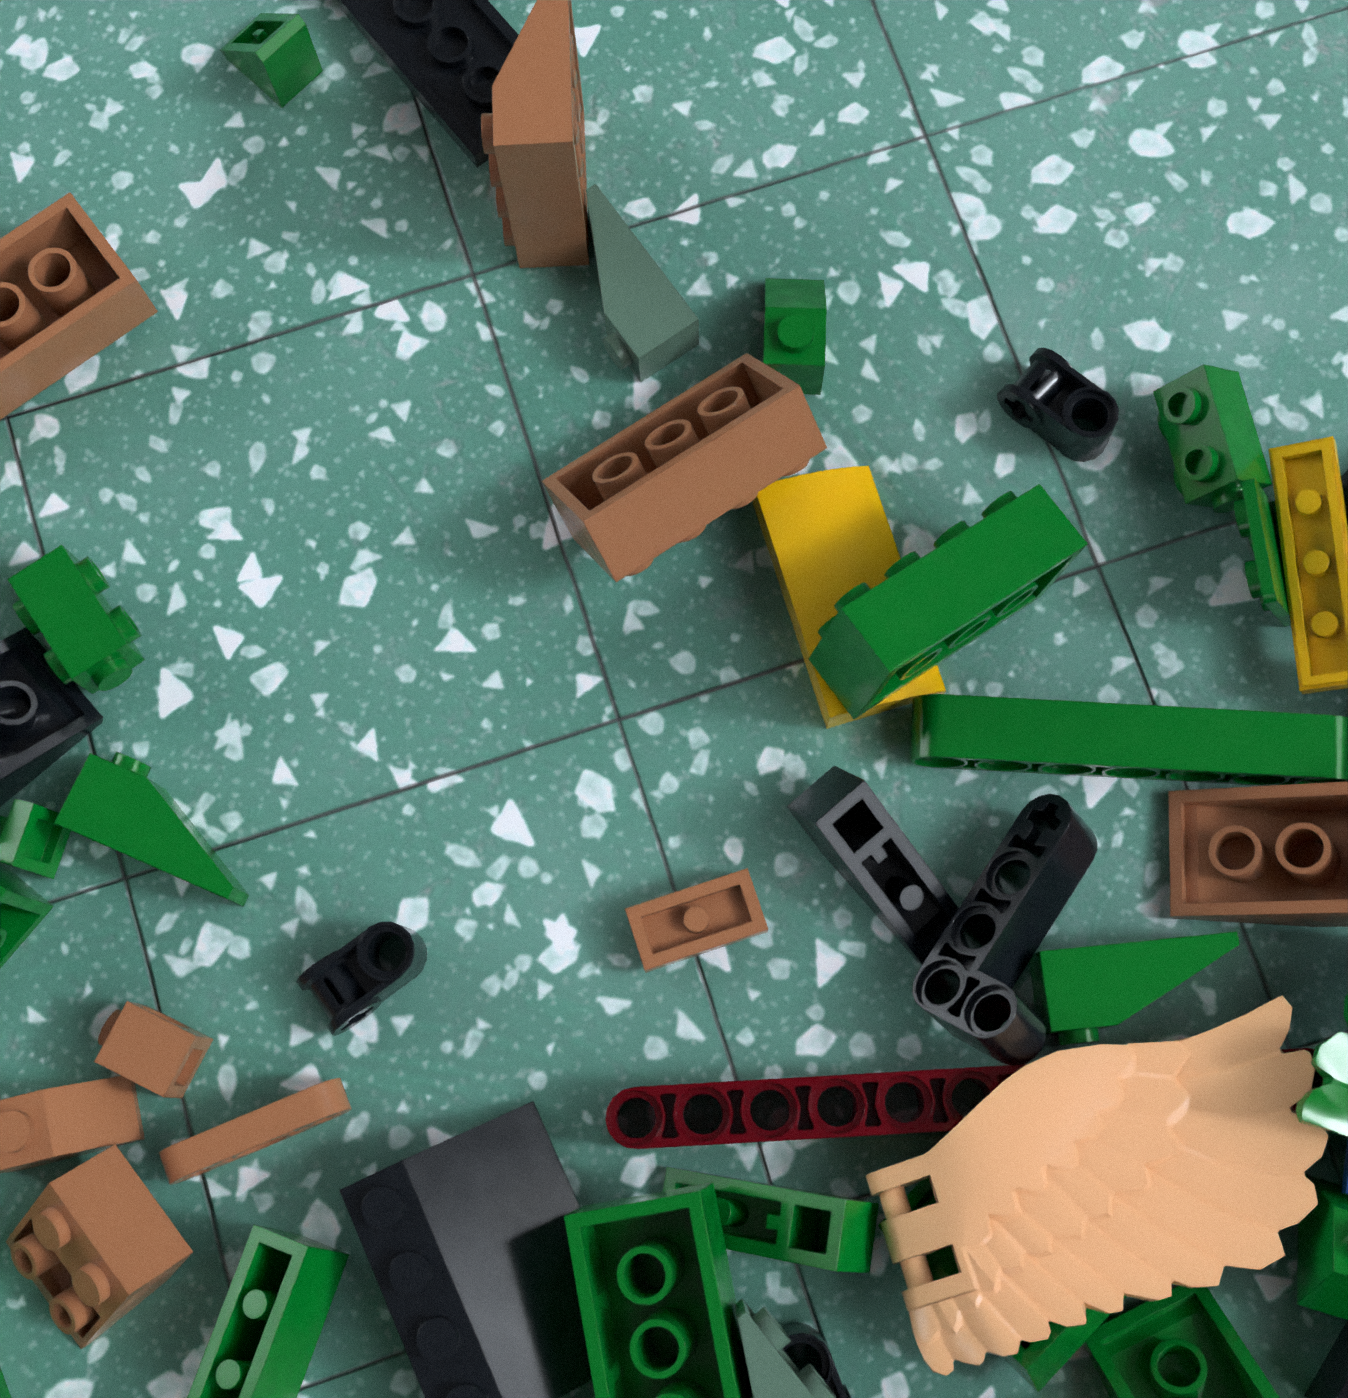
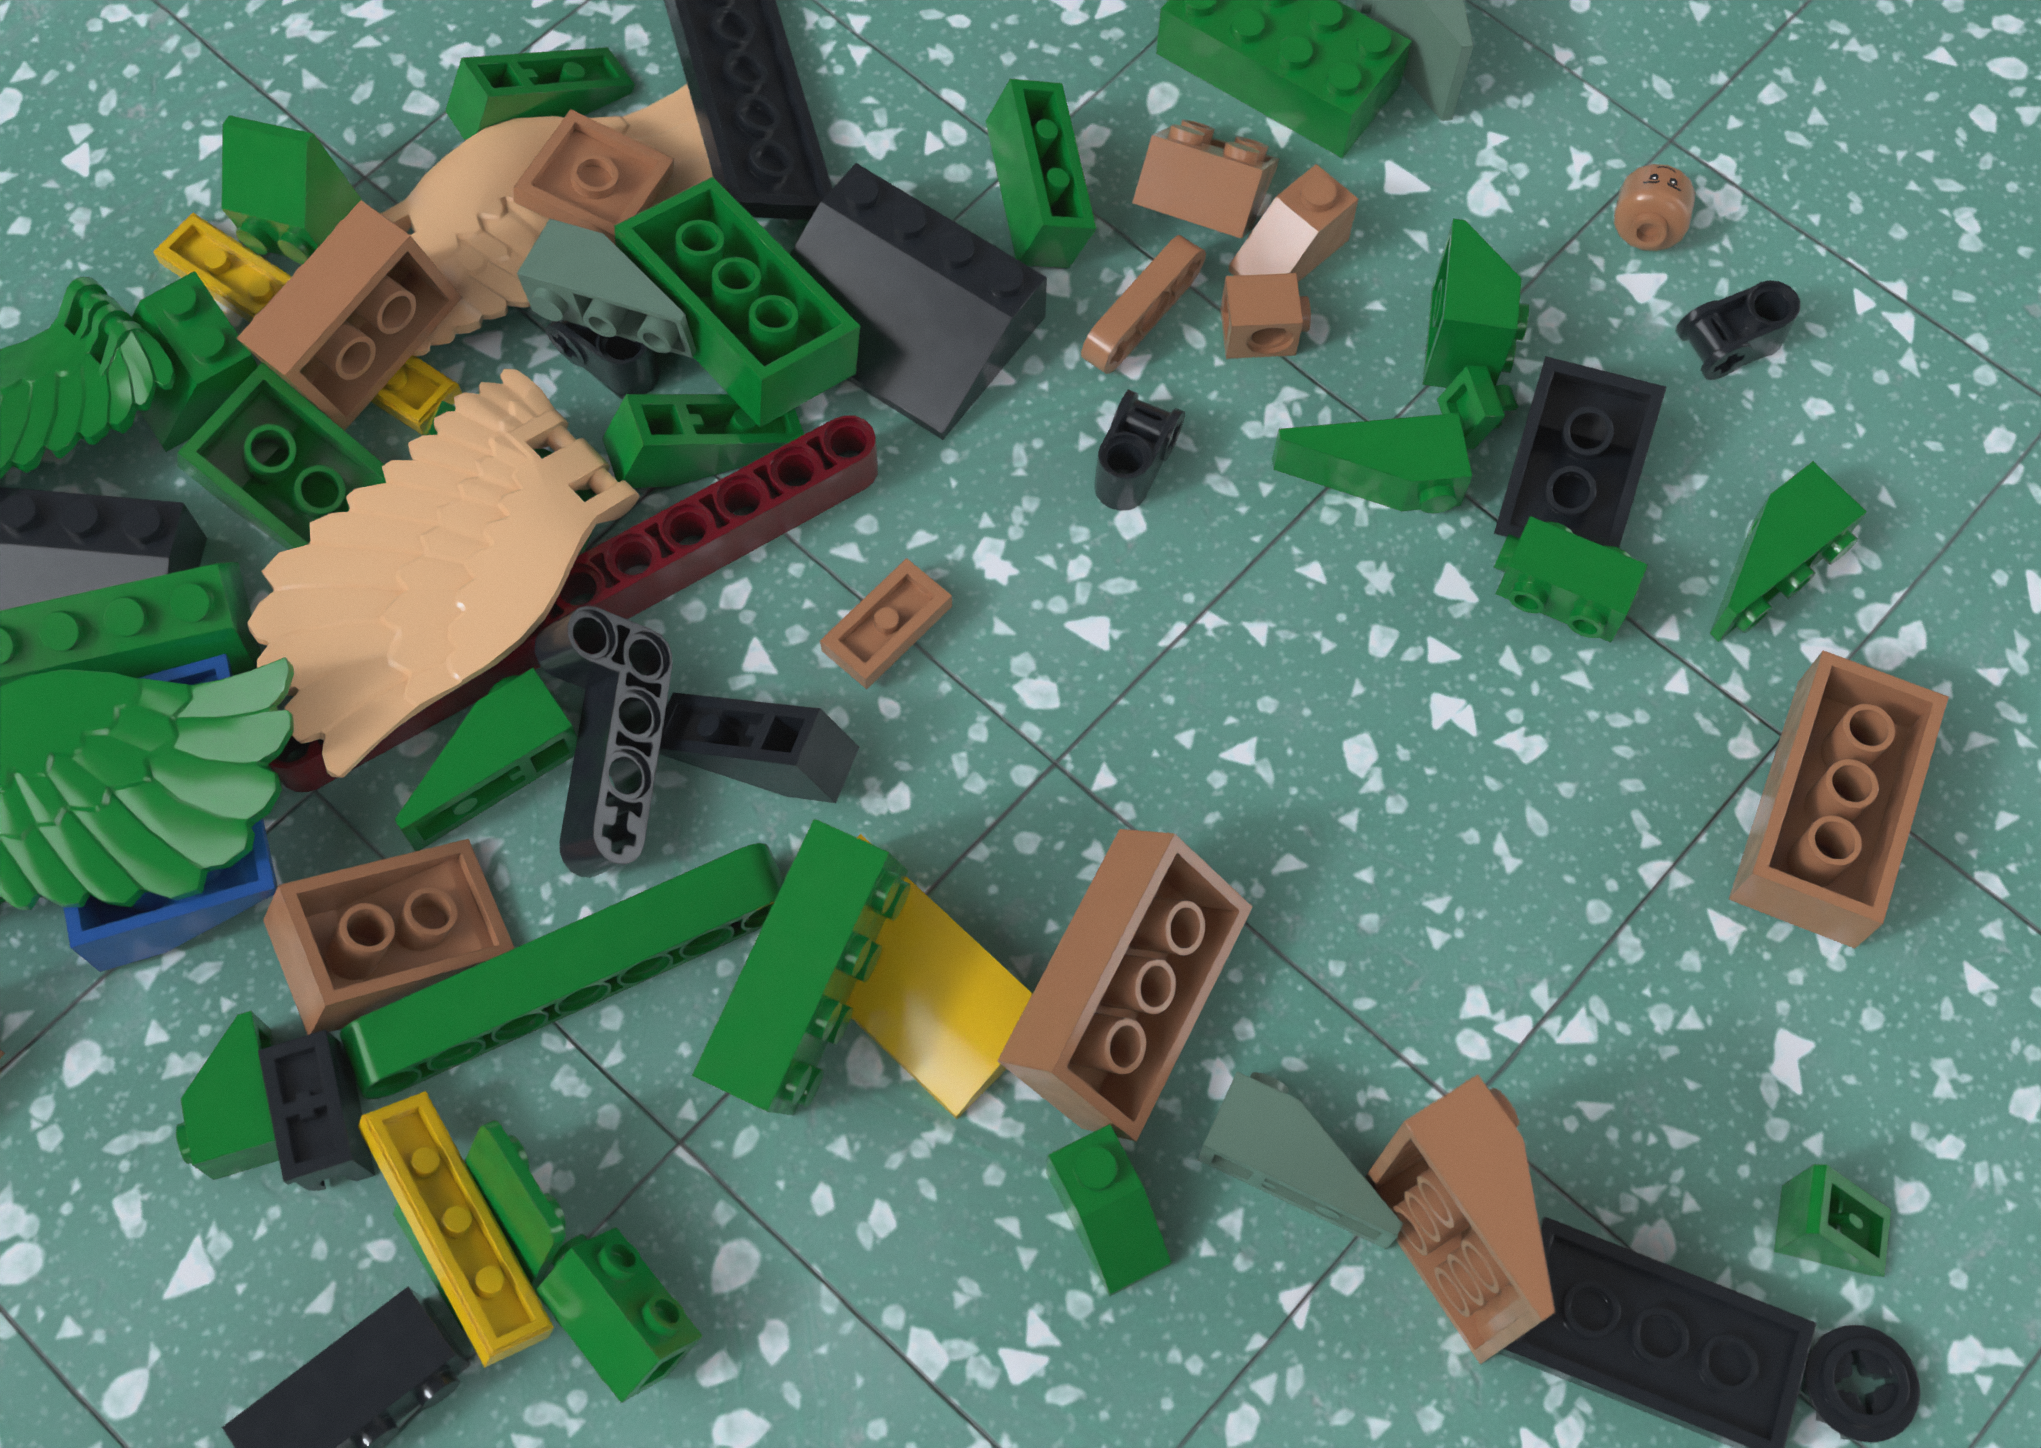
camera: 145 degrees right, 10 degrees down
black piece [997,347,1119,462] -> none

